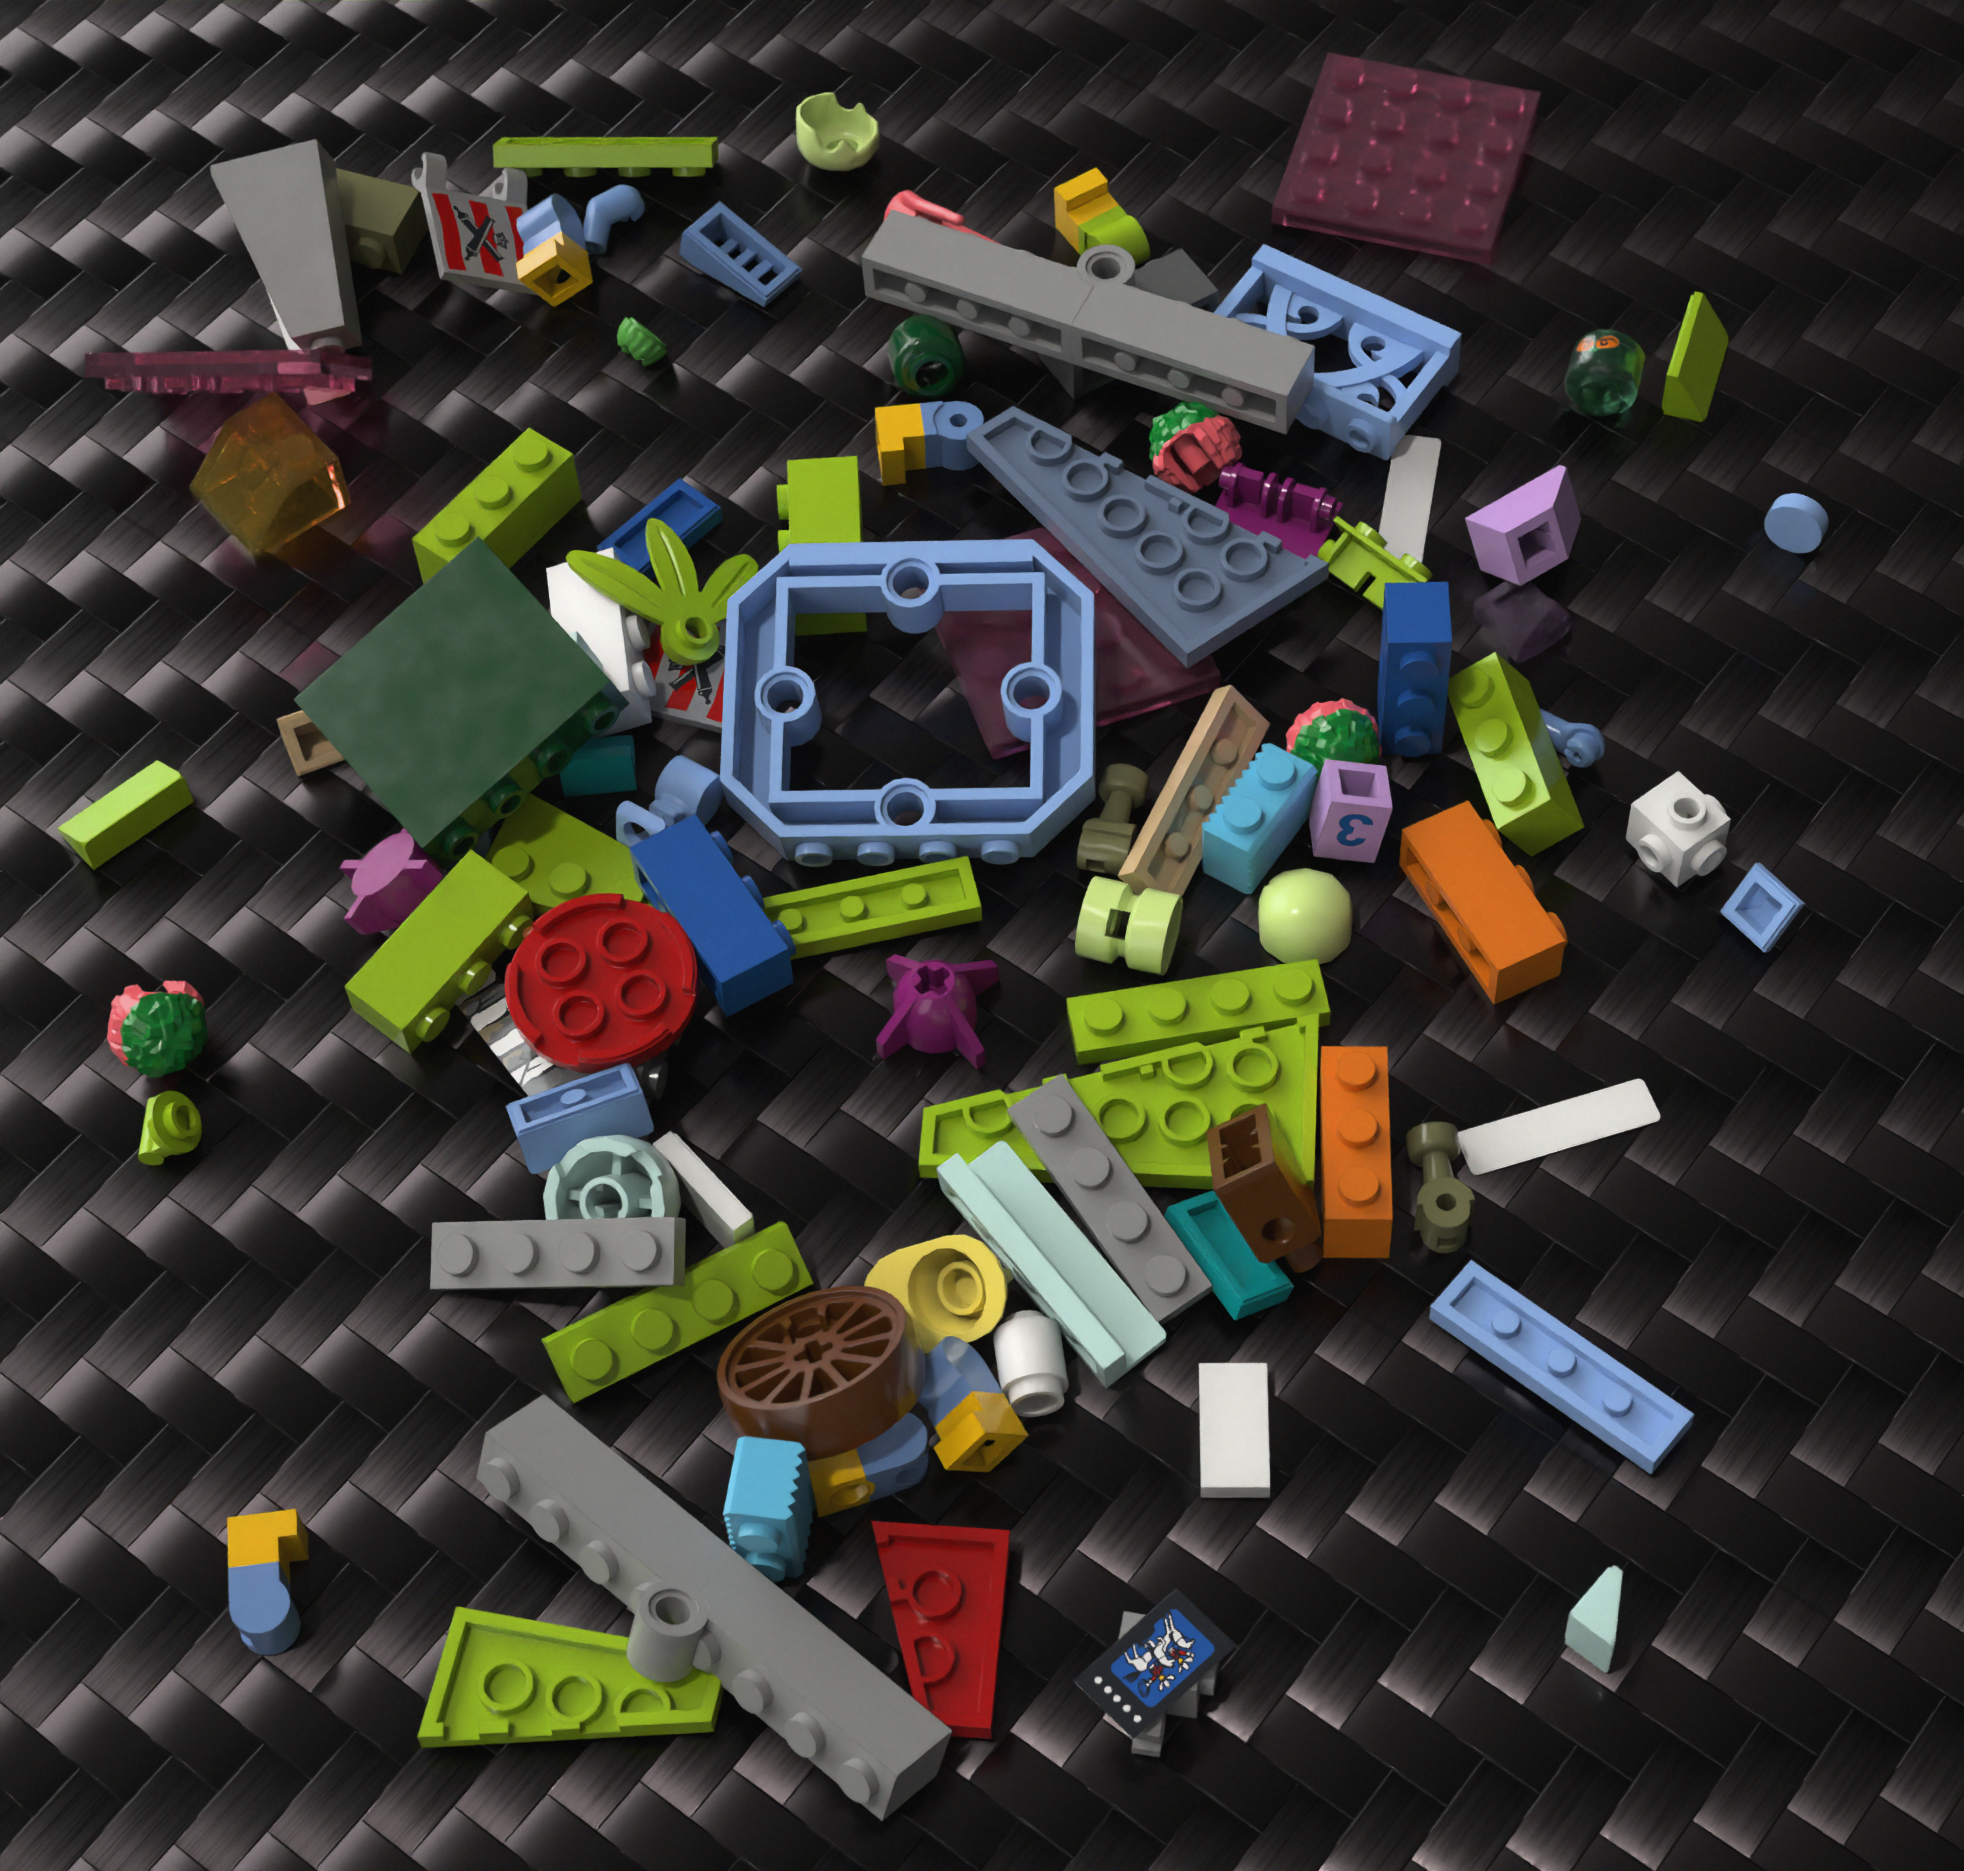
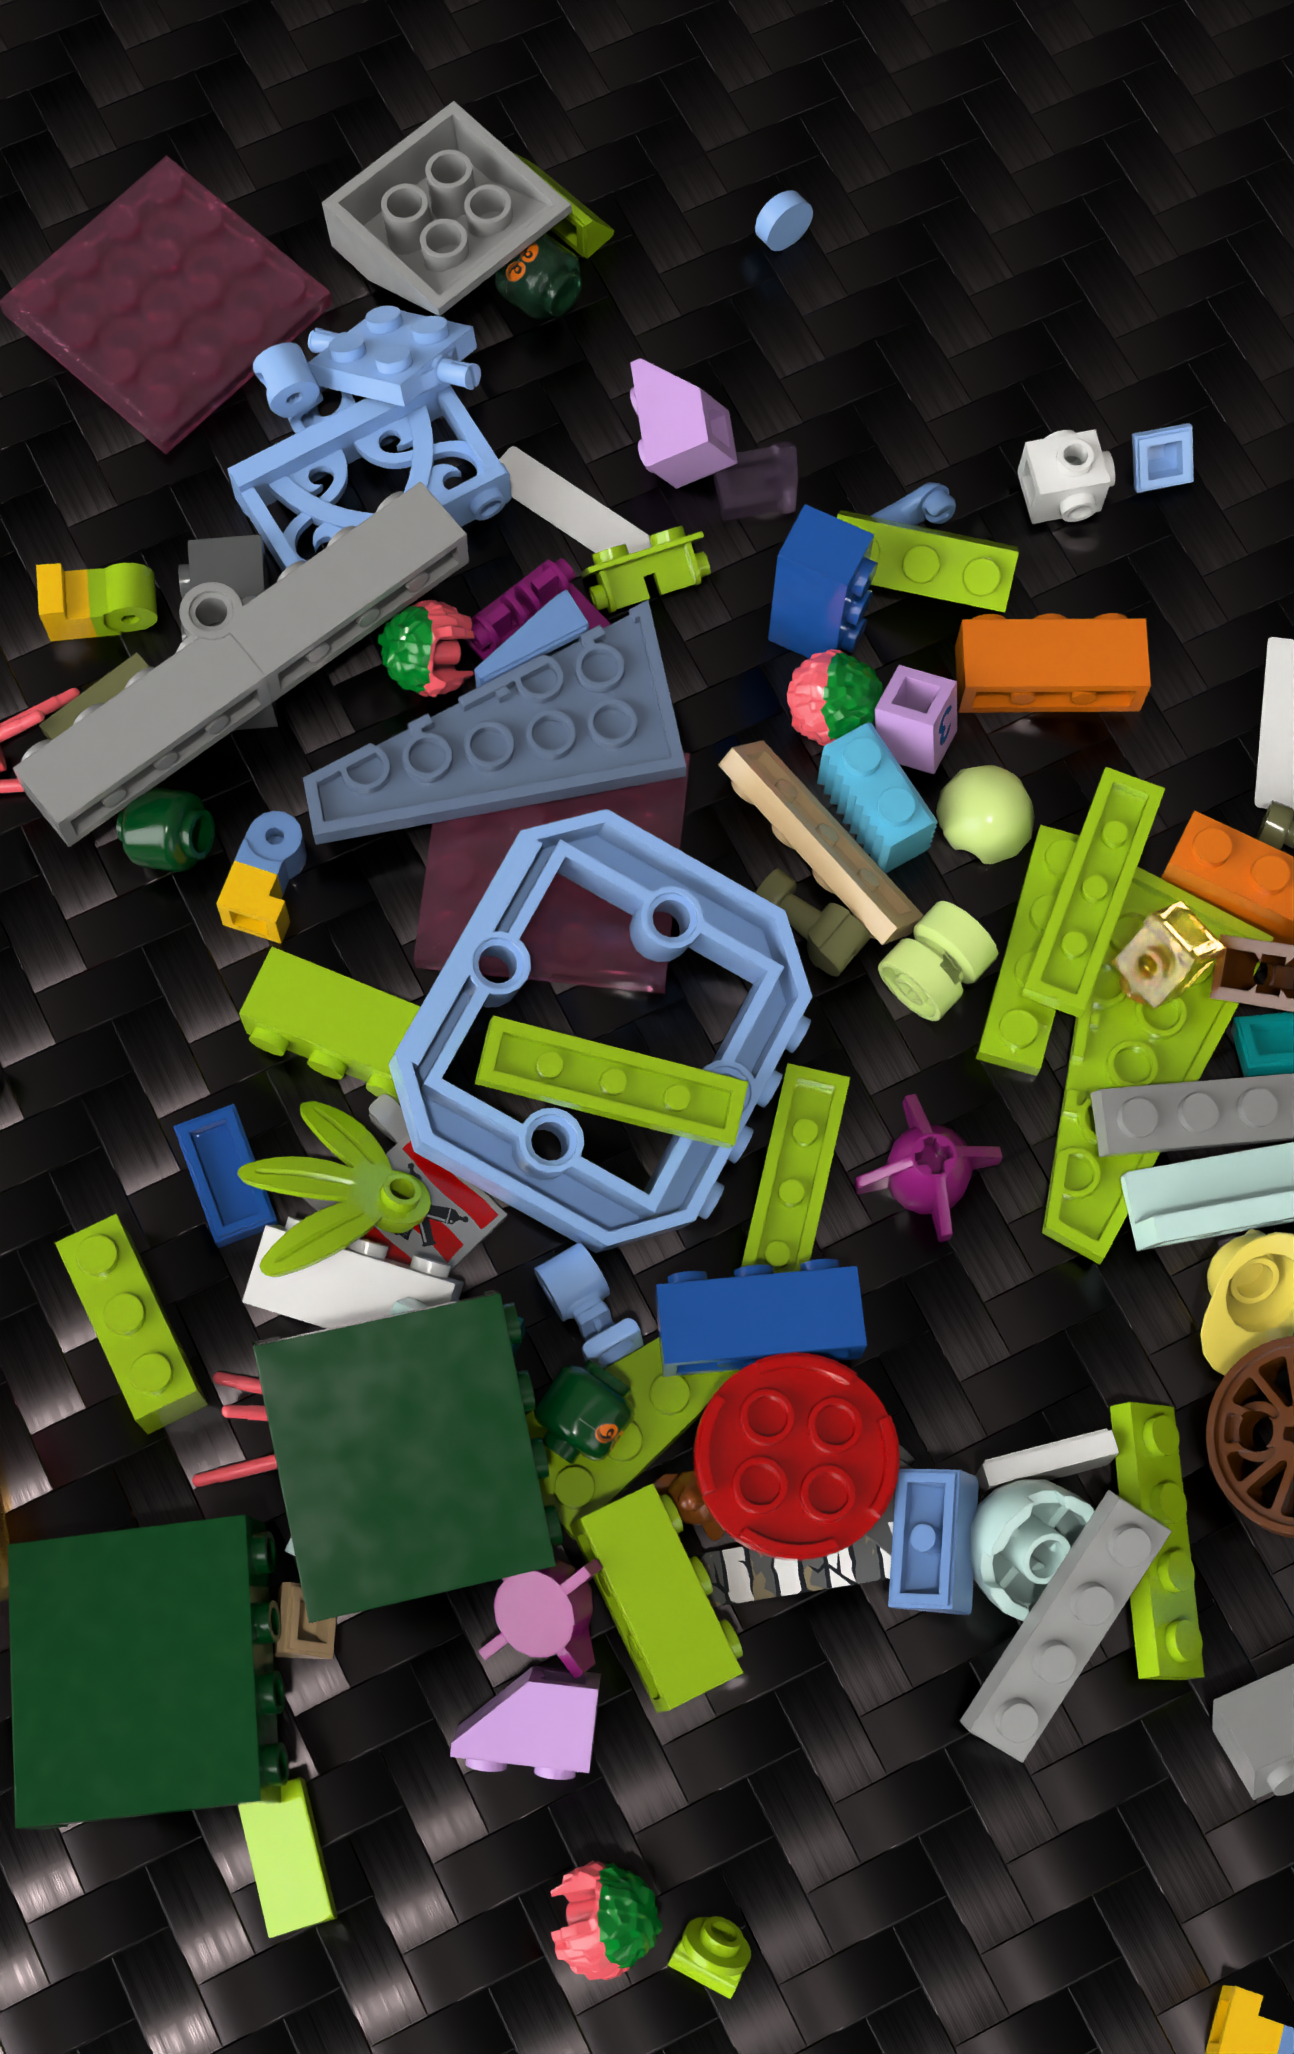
camera: 70 degrees left, 15 degrees up
none -> dark green panel [7,1515,289,1830]
none -> light blue leg [253,342,355,434]
none -> light blue plate [308,306,481,407]
none -> light grey slope [322,101,572,316]
none -> lavender slope [450,1666,601,1780]
none -> medium blue slope [474,590,589,688]
none -> lime plate [475,1015,749,1149]
none -> dark green head [534,1360,635,1465]
none -> lime plate [1020,767,1165,1018]
none -> clear yellow brick [1112,901,1225,1009]

